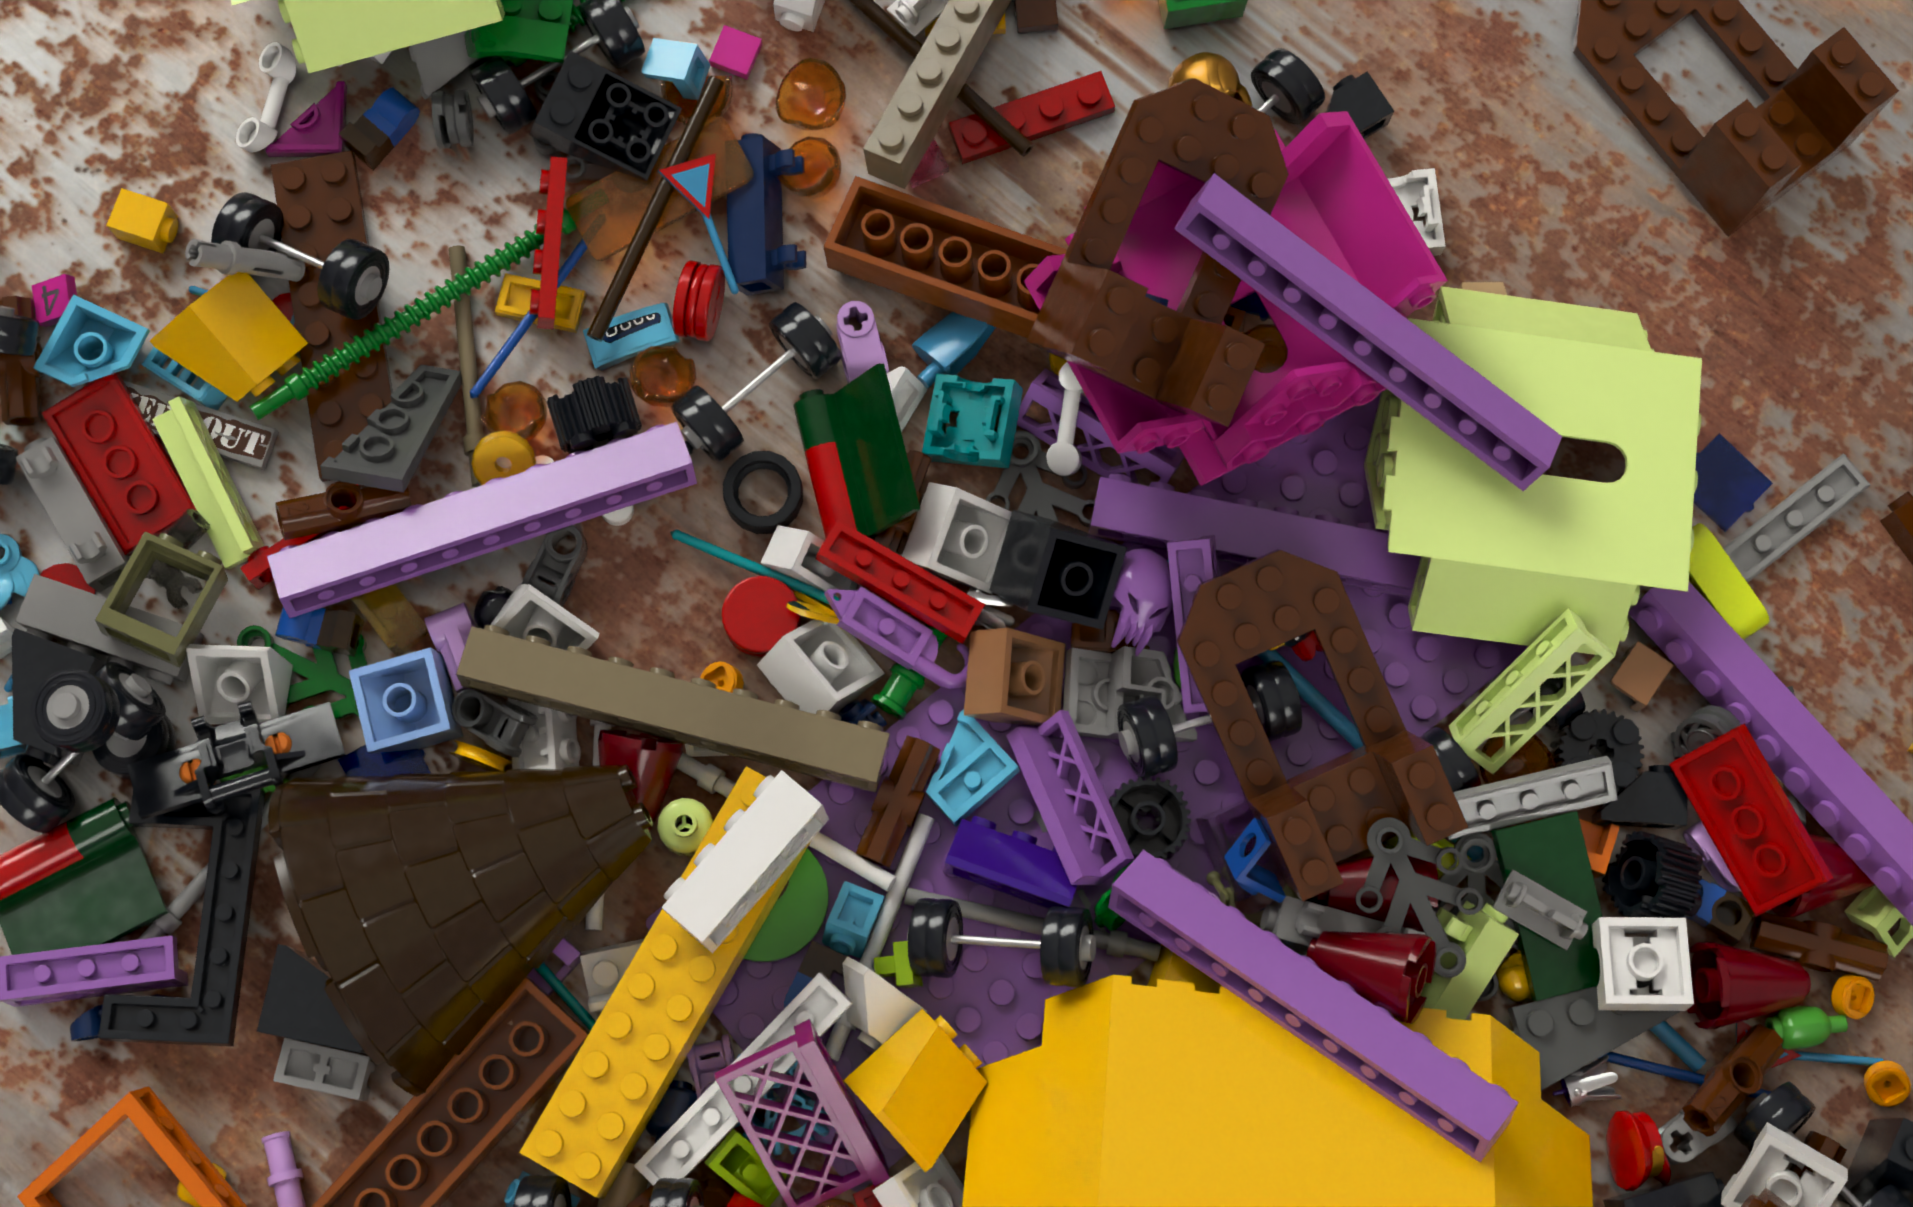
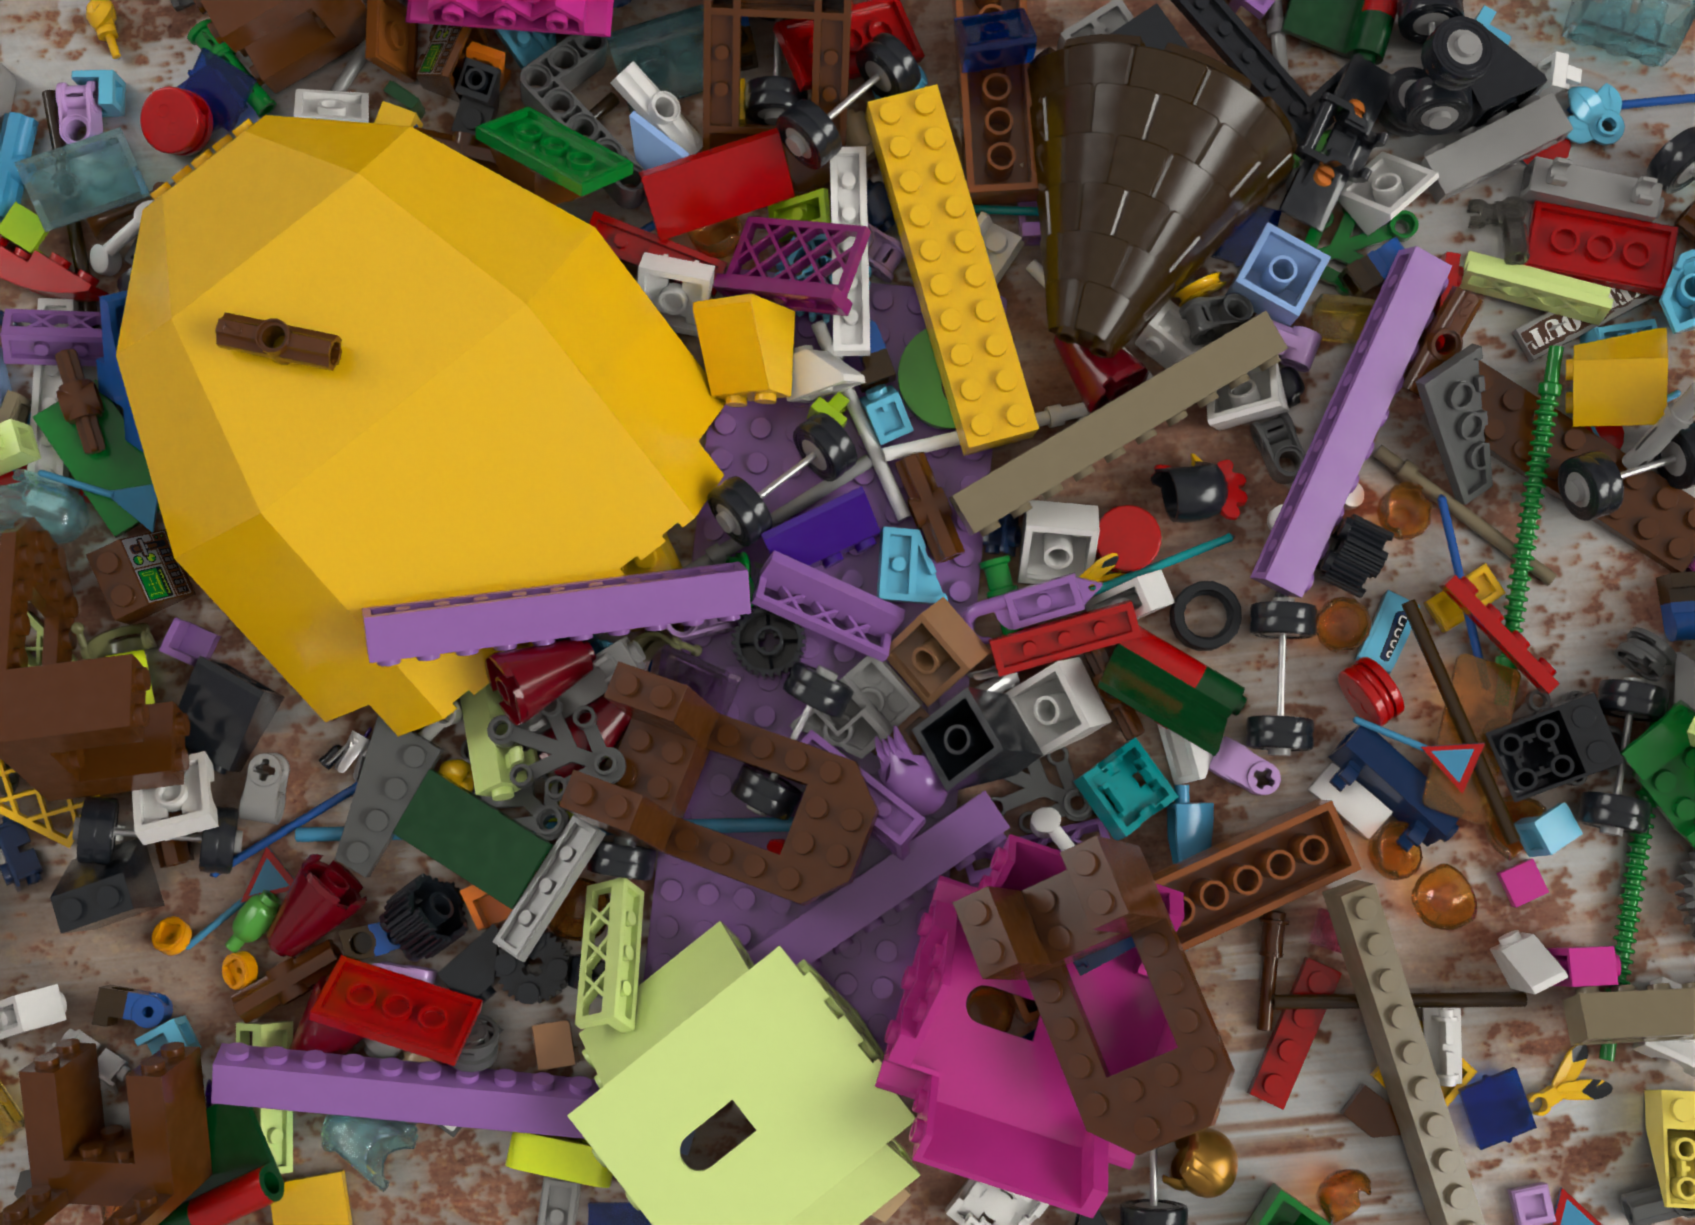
camera: 140 degrees right, 5 degrees up
olive window [95,532,228,668] -> none
yellow piece [471,431,536,485] -> none
yellowish green head [657,798,713,856] -> none
white brick [662,770,829,954] -> none
light orange tile [700,661,744,693] -> none
medium lavender brick [1174,173,1562,491] -> none
blue bracket [1224,818,1286,903] -> none
light grey hinge [1492,870,1588,950] -> none
white brick [1592,917,1694,1011] -> none
red piece [1606,1111,1671,1191] -> none
reddish brown piece [1682,1024,1784,1137] -> none
none -> black piece [318,745,345,770]
none -> clear light blue hair [321,1114,419,1192]
none -> clear blue slope [953,8,1037,73]
none -> black piece [1151,453,1248,523]
none -> reddish brown pin [1257,911,1289,1031]
none -> white slope [1307,763,1393,839]

